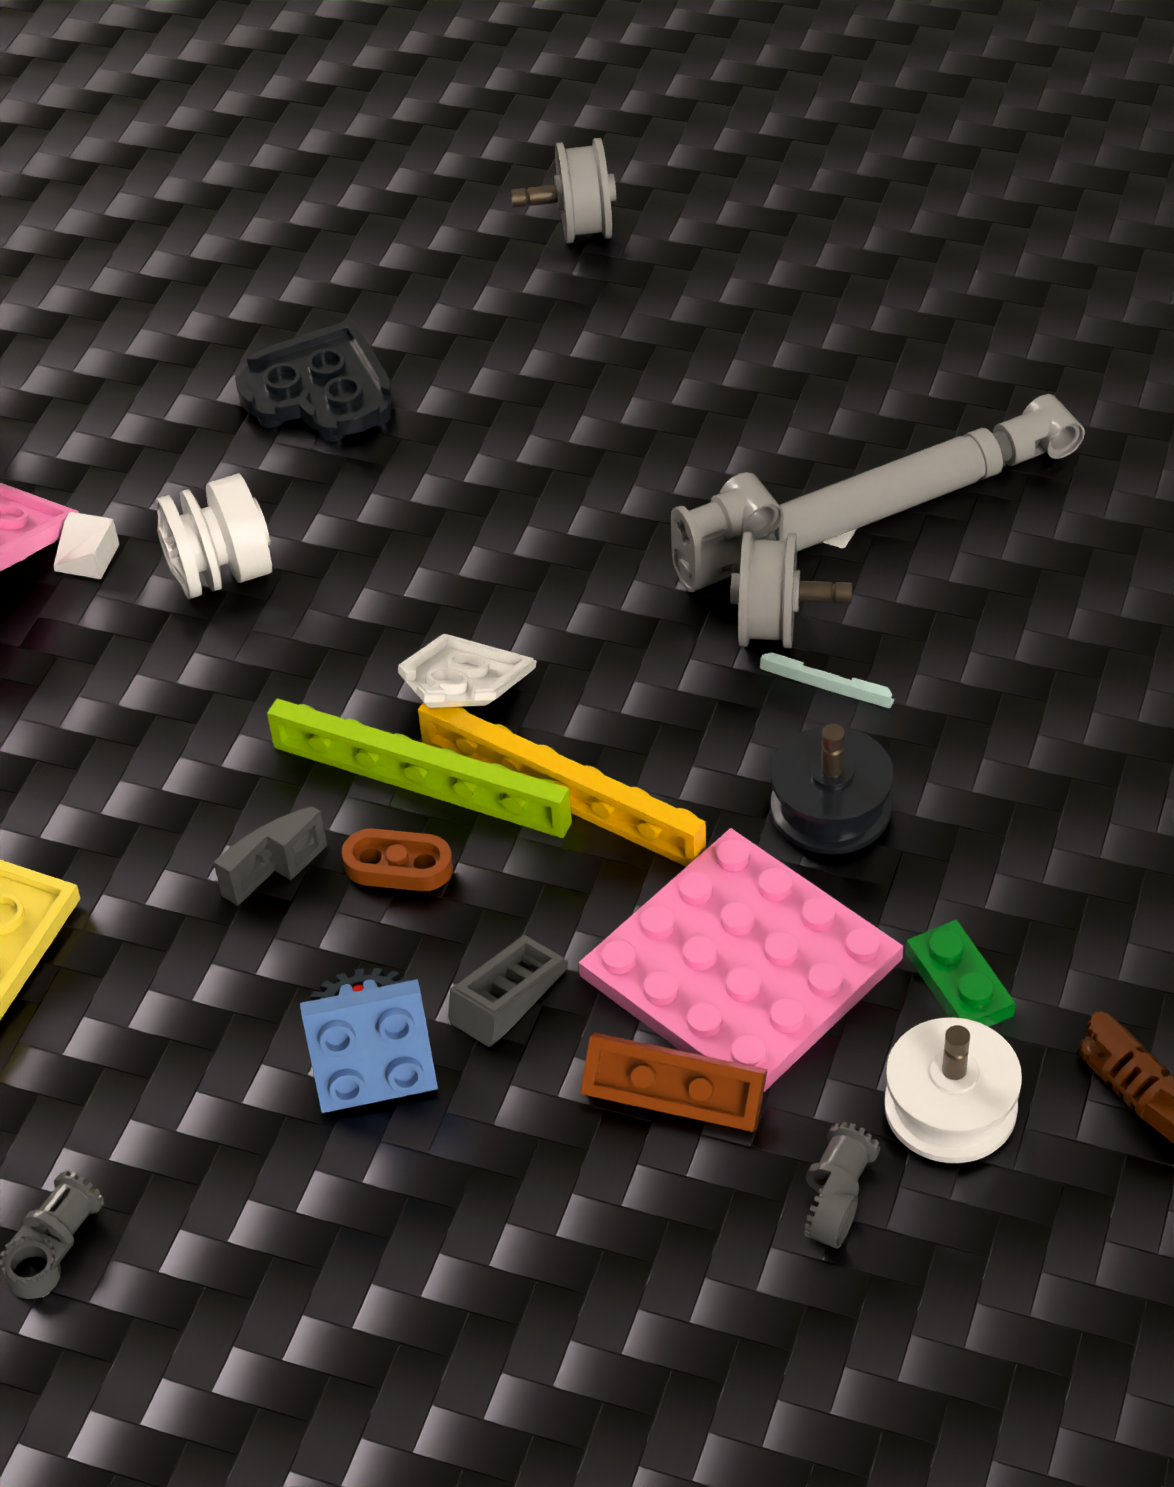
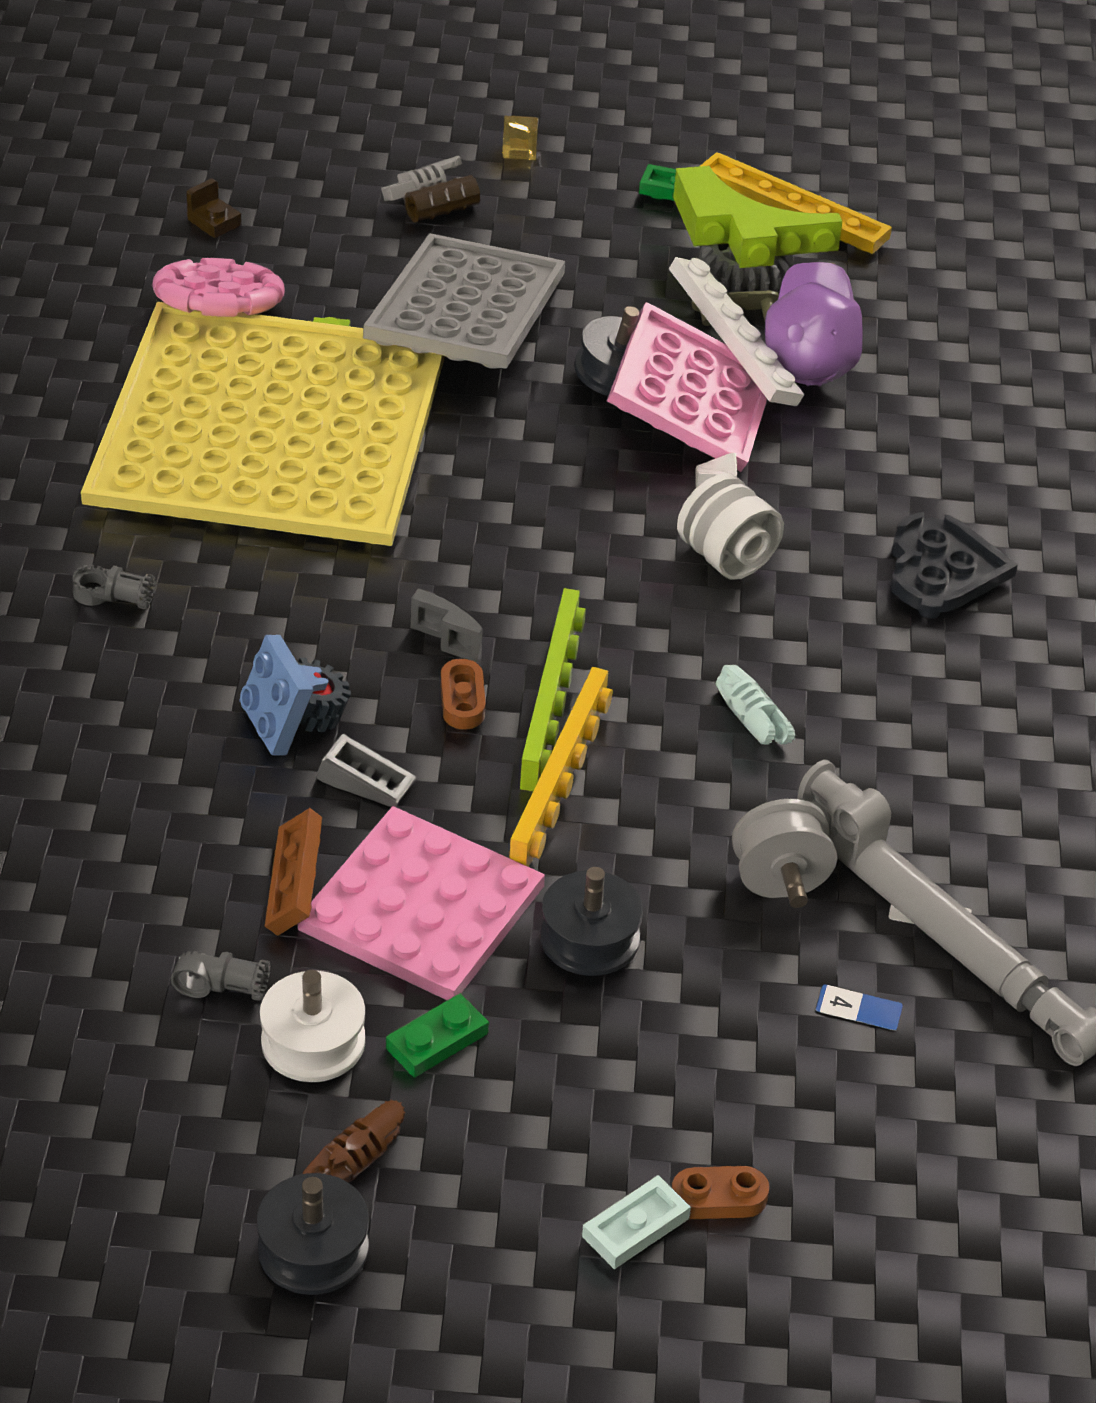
camera: 70 degrees right, 5 degrees down
white tile [398,634,537,708] -> none
light aqua piece [760,652,895,709] -> none
none -> light aqua hinge [715,665,796,744]
none -> sticker [816,984,903,1030]

